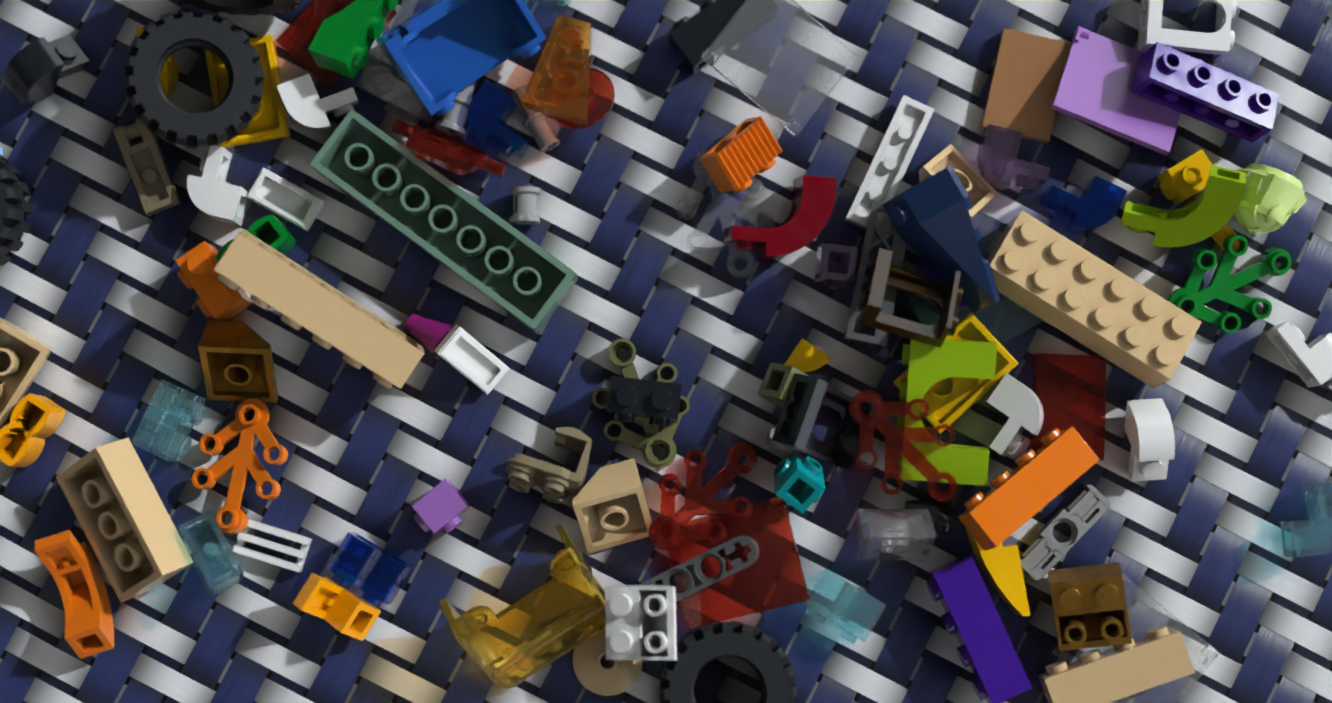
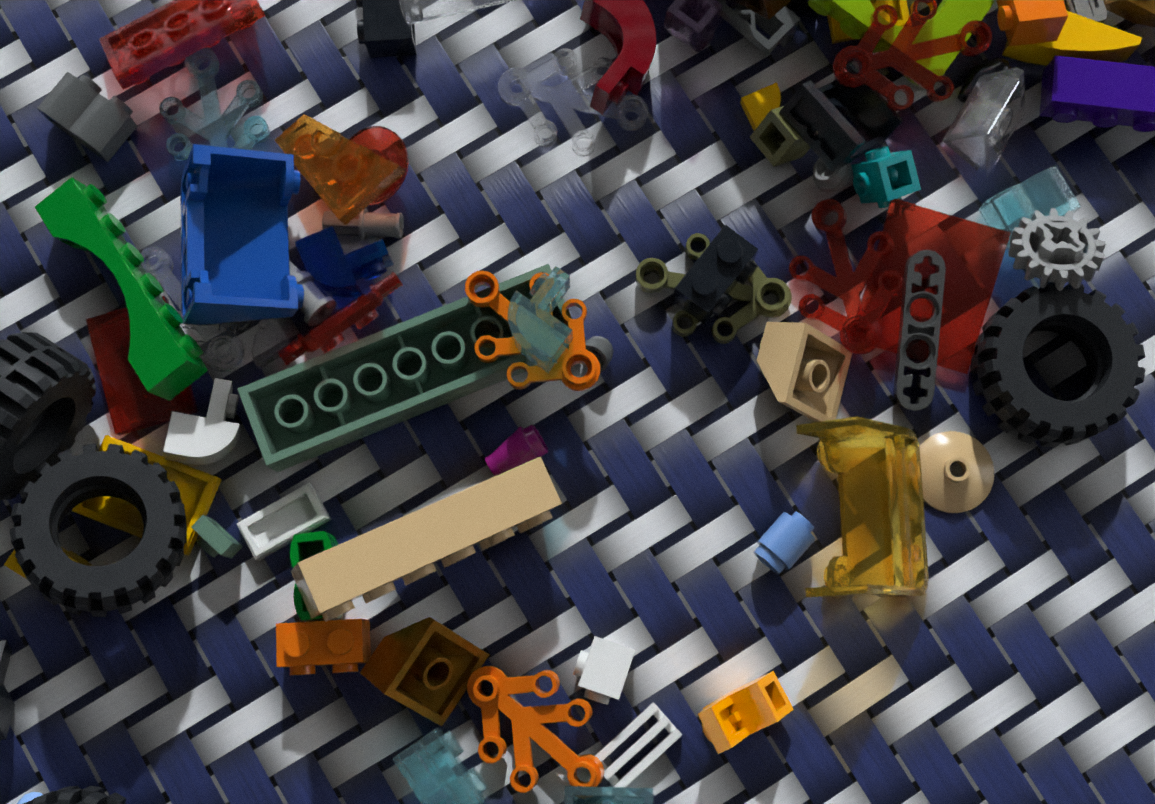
camera: 55 degrees left, 5 degrees down
dark tan plate [113,118,182,216] -> none
white brick [187,145,249,226] -> none
clear blue brick [327,532,413,607] -> none
medium lavender brick [412,479,471,534] -> none
white tile [434,324,510,395] -> none
dark tan piece [505,427,592,504] -> none
light grey bush [510,186,541,225] -> none
white slope [605,585,677,661] -> none
orange brick [699,116,782,193] -> none
none -> sand green plate [191,515,243,559]
none -> orange plant [465,271,600,391]
none -> clear light blue brick [508,266,573,373]
none -> white brick [573,636,635,705]
none -> dark grey hinge [582,336,614,372]
none -> medium blue brick [753,511,815,575]
none -> light grey gear [1008,208,1106,291]

